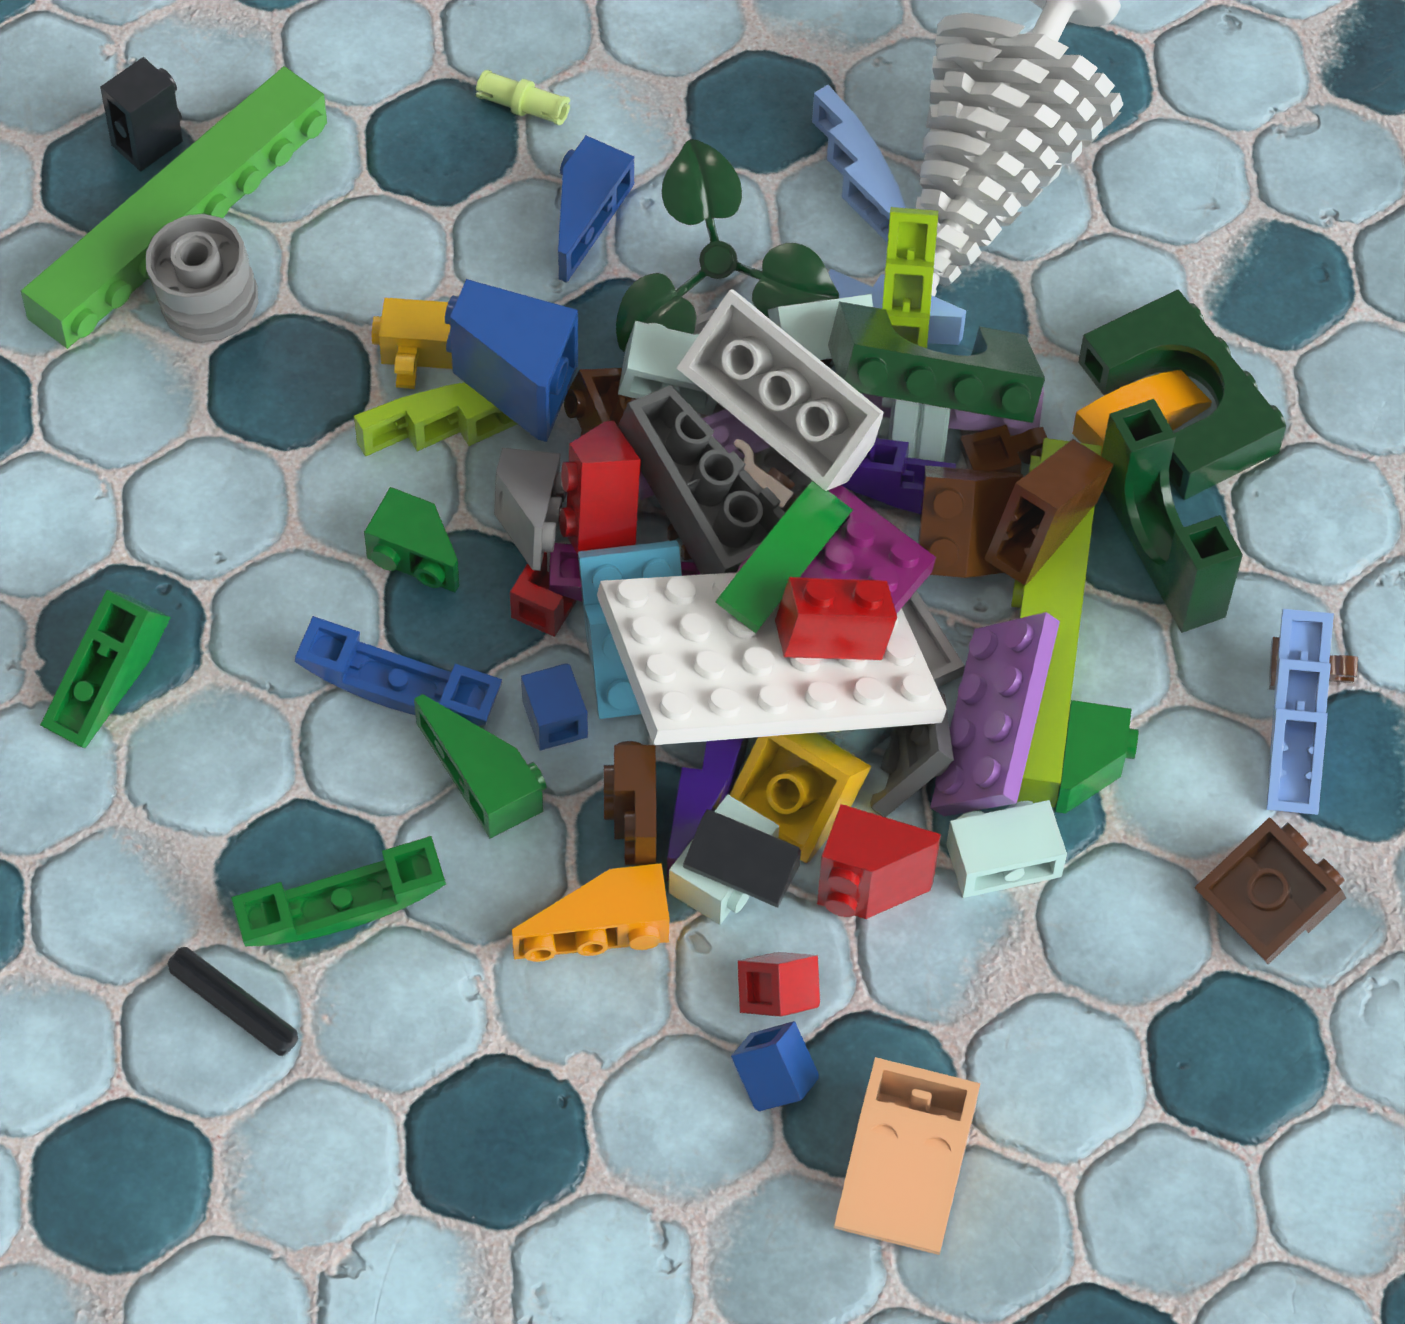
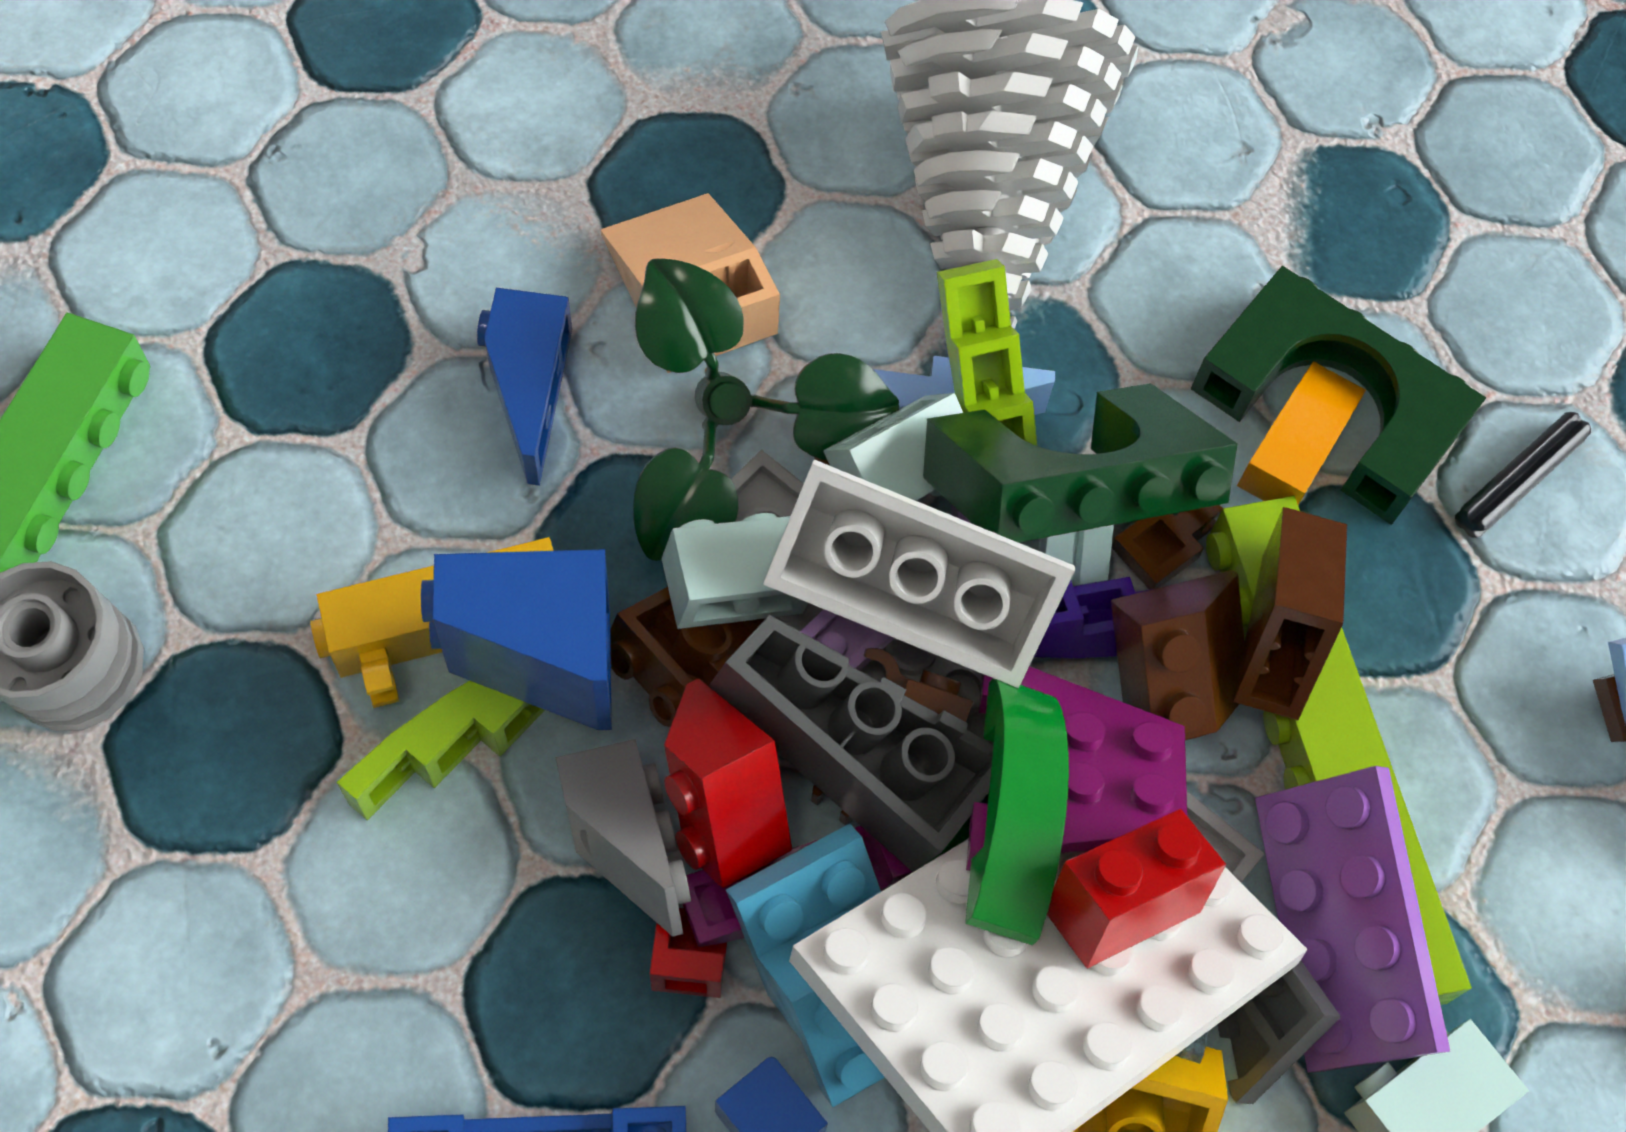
camera: 25 degrees left, 5 degrees up
green slope [364,487,460,593] -> none
yellowish green pin [476,70,570,125] -> none
light blue slope [812,85,906,243] -> none
green slope [1055,700,1139,814] -> none
dark green arch [1101,399,1243,633] -> none
none -> light nougat slope [600,193,780,373]
none -> black axle [1455,412,1591,538]

